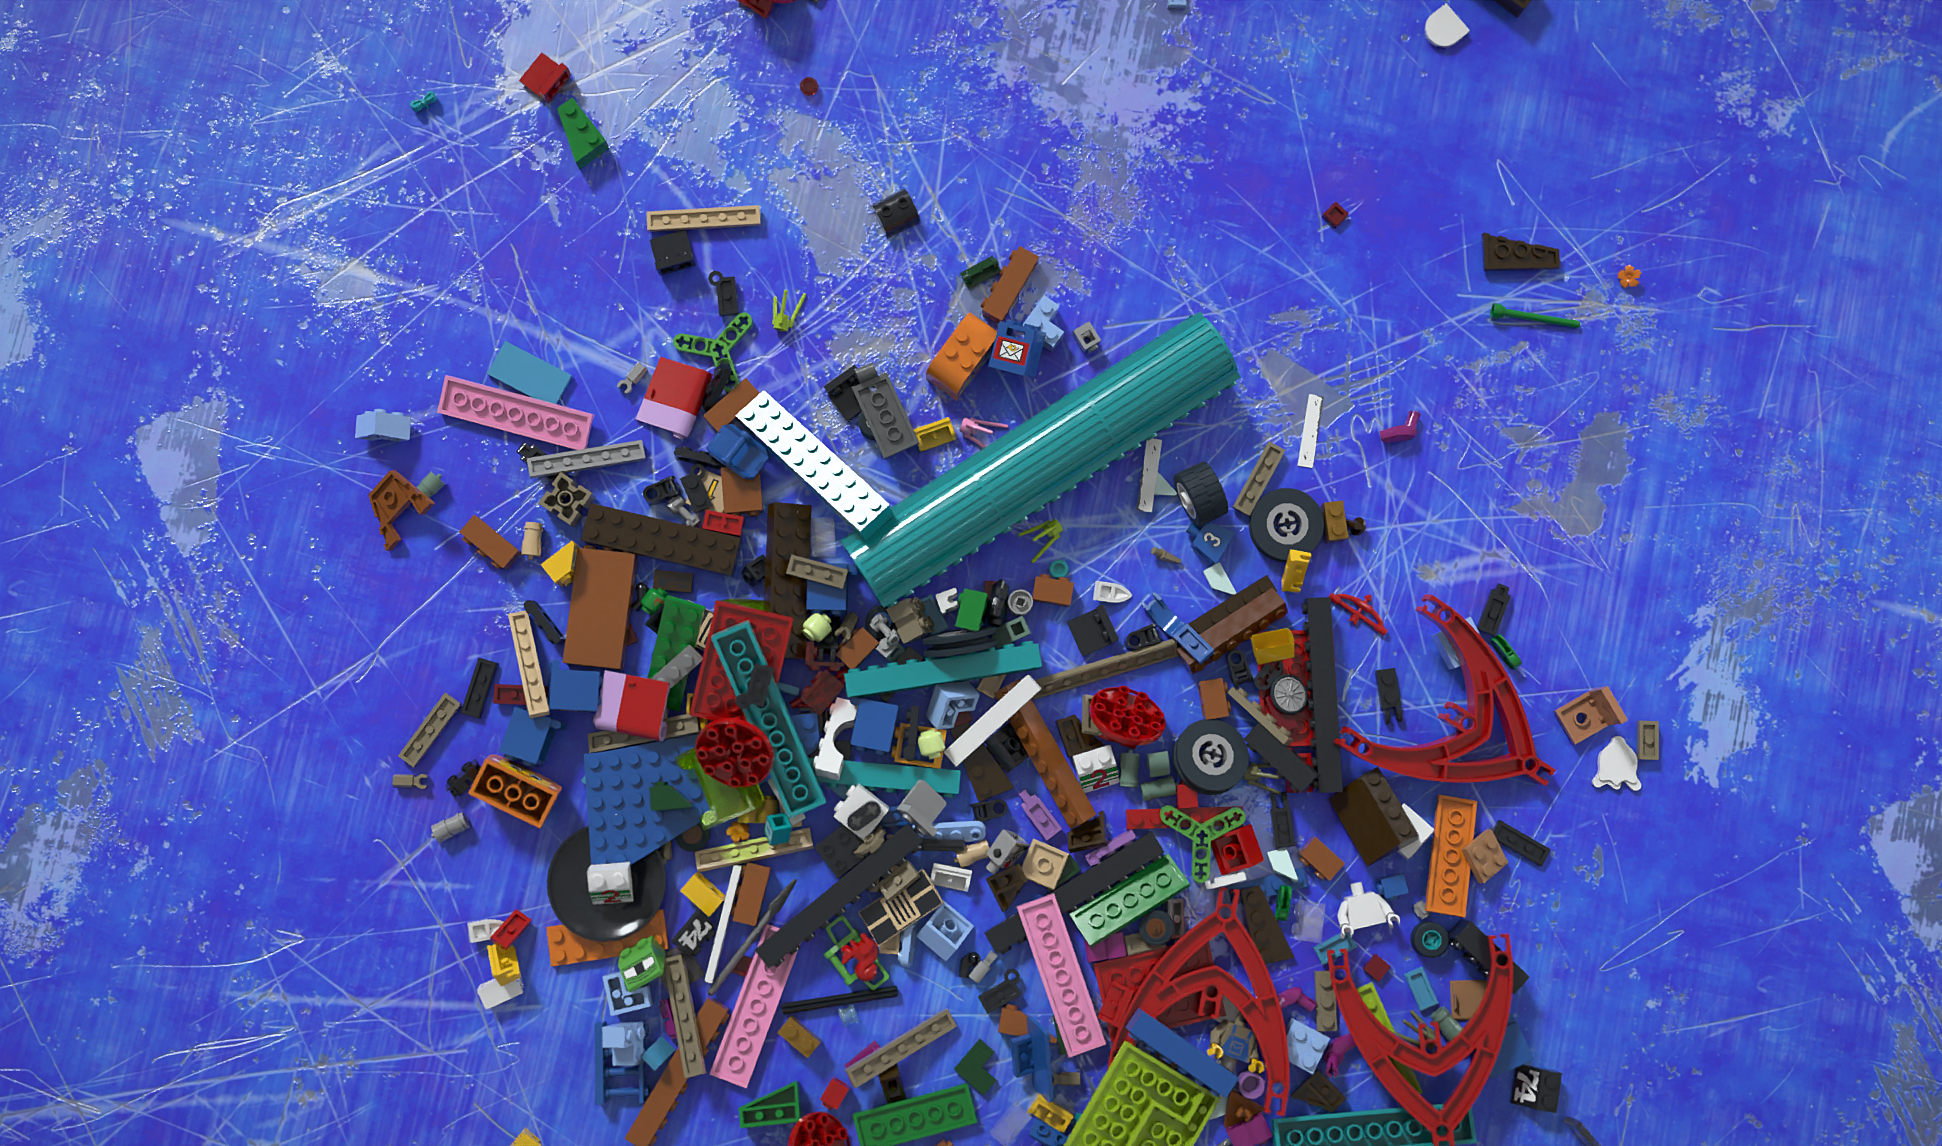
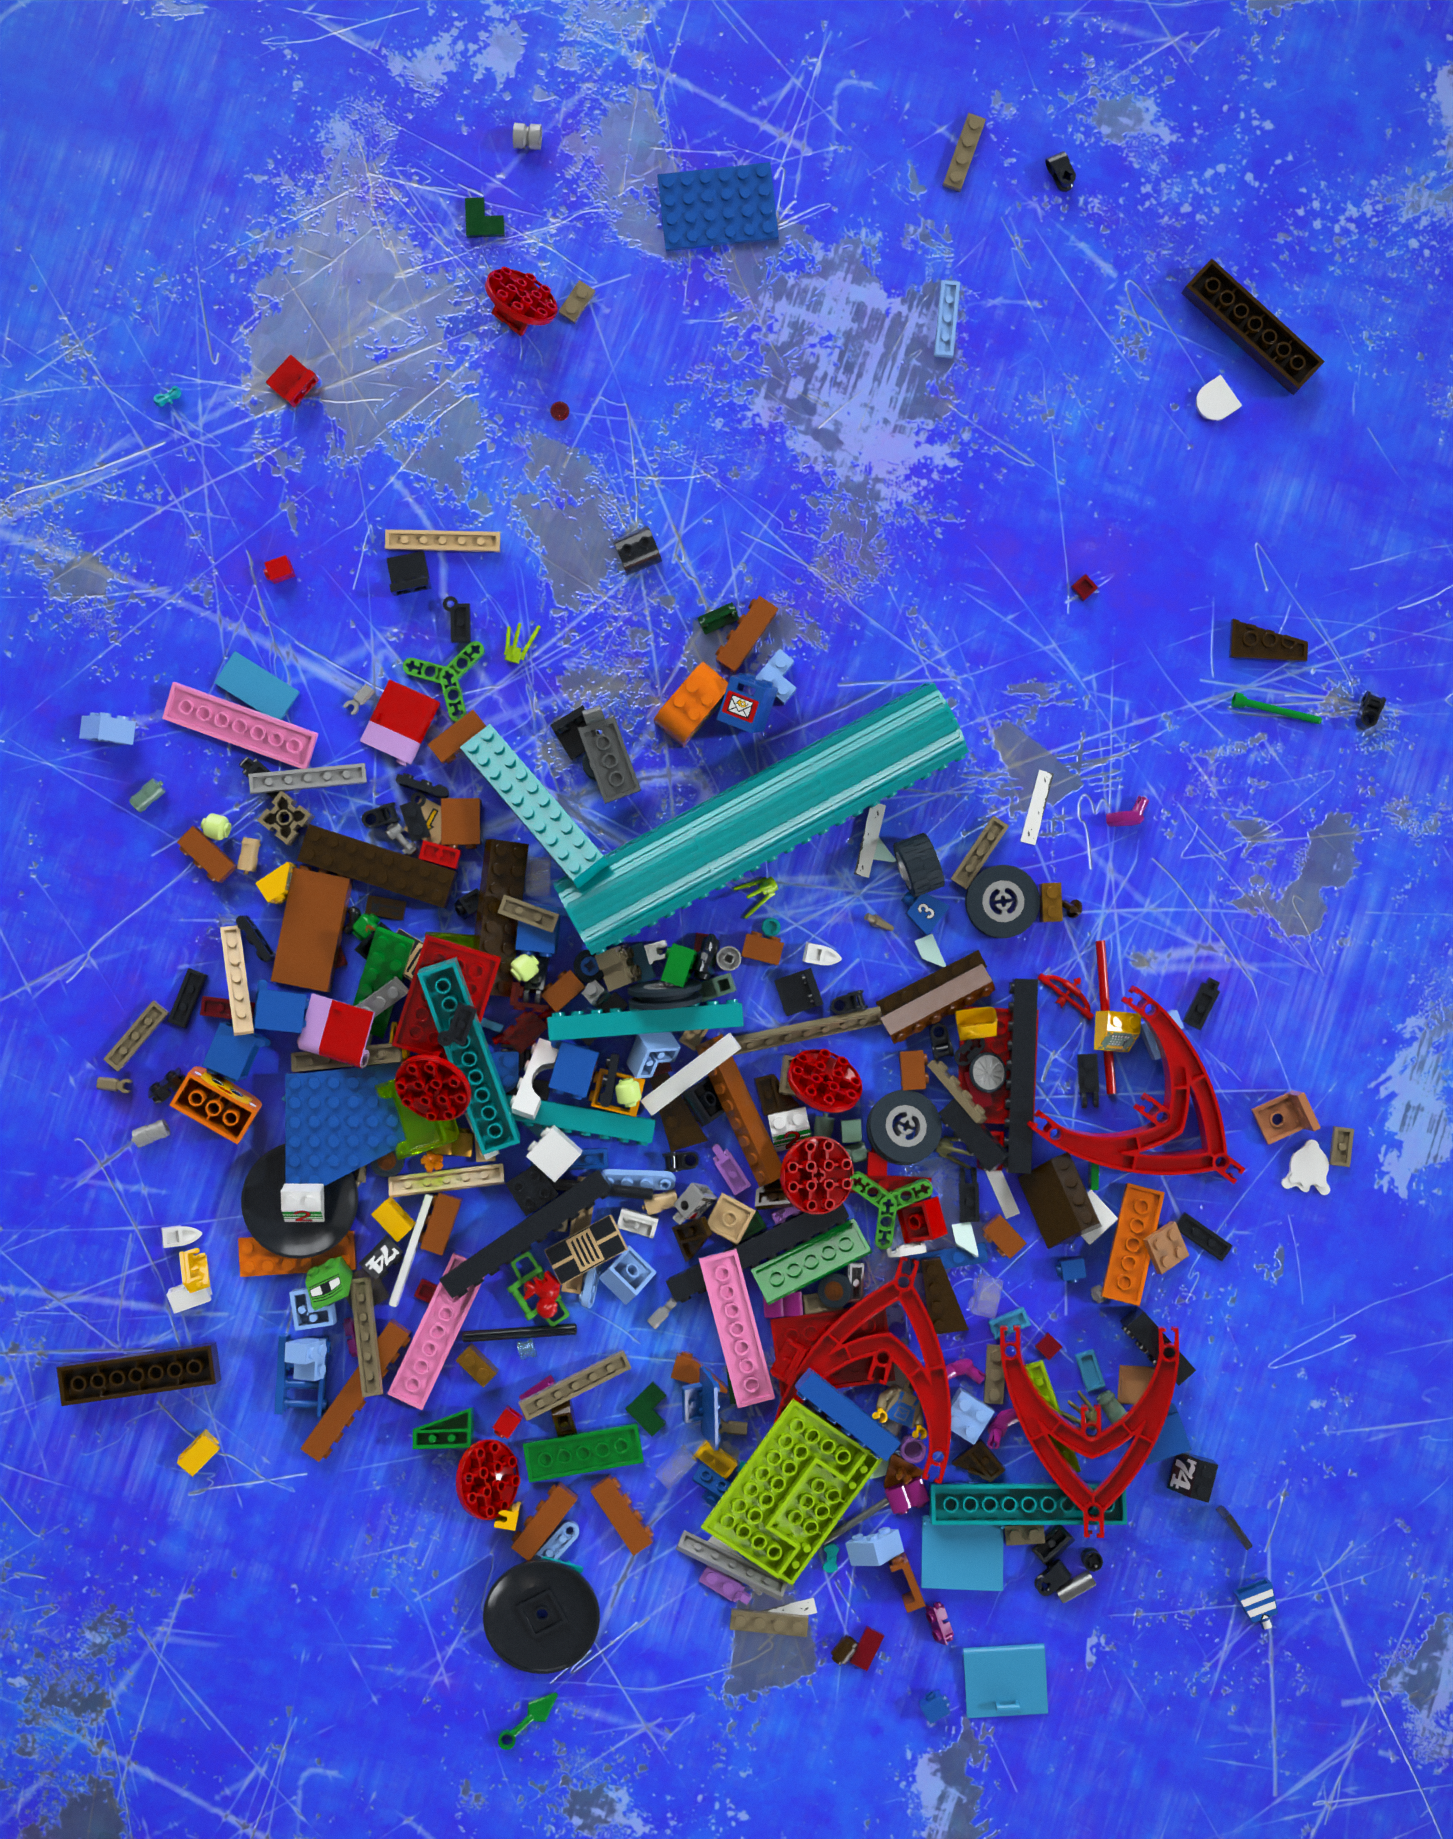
camera: 10 degrees right, 5 degrees up
dark orange wing [368,470,435,551] -> none
red plate [490,909,532,951] -> none
green wedge [557,98,610,170] -> none
dark azure tile [641,1036,675,1070] -> none
dark green slope [649,781,695,811] -> none
black hinge [702,361,732,412] -> none
blue shield [707,424,770,480] -> none
flat silver piece [708,879,797,996] -> none
teal brick [764,812,792,846] -> none
dark tan bar [835,612,859,643] -> none
black beam [847,800,881,831] -> none
dark tan plate [854,825,886,858] -> none
light grey bar [870,613,900,645] -> none
dark tan plate [877,860,920,901] -> none
light grey bracket [897,780,946,836] -> none
yellow hinge [913,417,956,452] -> none
black arm [958,952,981,978] -> none
bright pink plant [960,417,1008,448] -> none
black hinge [978,969,1021,1014] -> none
light grey brick [1072,321,1101,353] -> none
blue piece [1141,592,1214,665] -> none
green piece [1275,885,1292,921] -> none
yellow hinge [1281,549,1311,593] -> none
white torso [1337,882,1400,939] -> none
black wheel [1410,921,1449,958] -> none
green piece [1490,634,1522,670] -> none
orange plant [1617,265,1642,288] -> none
none -> dark brown brick [56,1342,221,1406]
none -> yellowish green head [201,813,231,841]
none -> red brick [263,555,296,584]
none -> red bracket [780,1136,854,1214]
none -> white sticker [985,1170,1020,1219]
none -> green tile [1088,1161,1099,1190]
none -> yellow slope [1094,1011,1141,1052]
none -> red piece [1096,940,1116,1094]
none -> black piece [1355,691,1386,730]

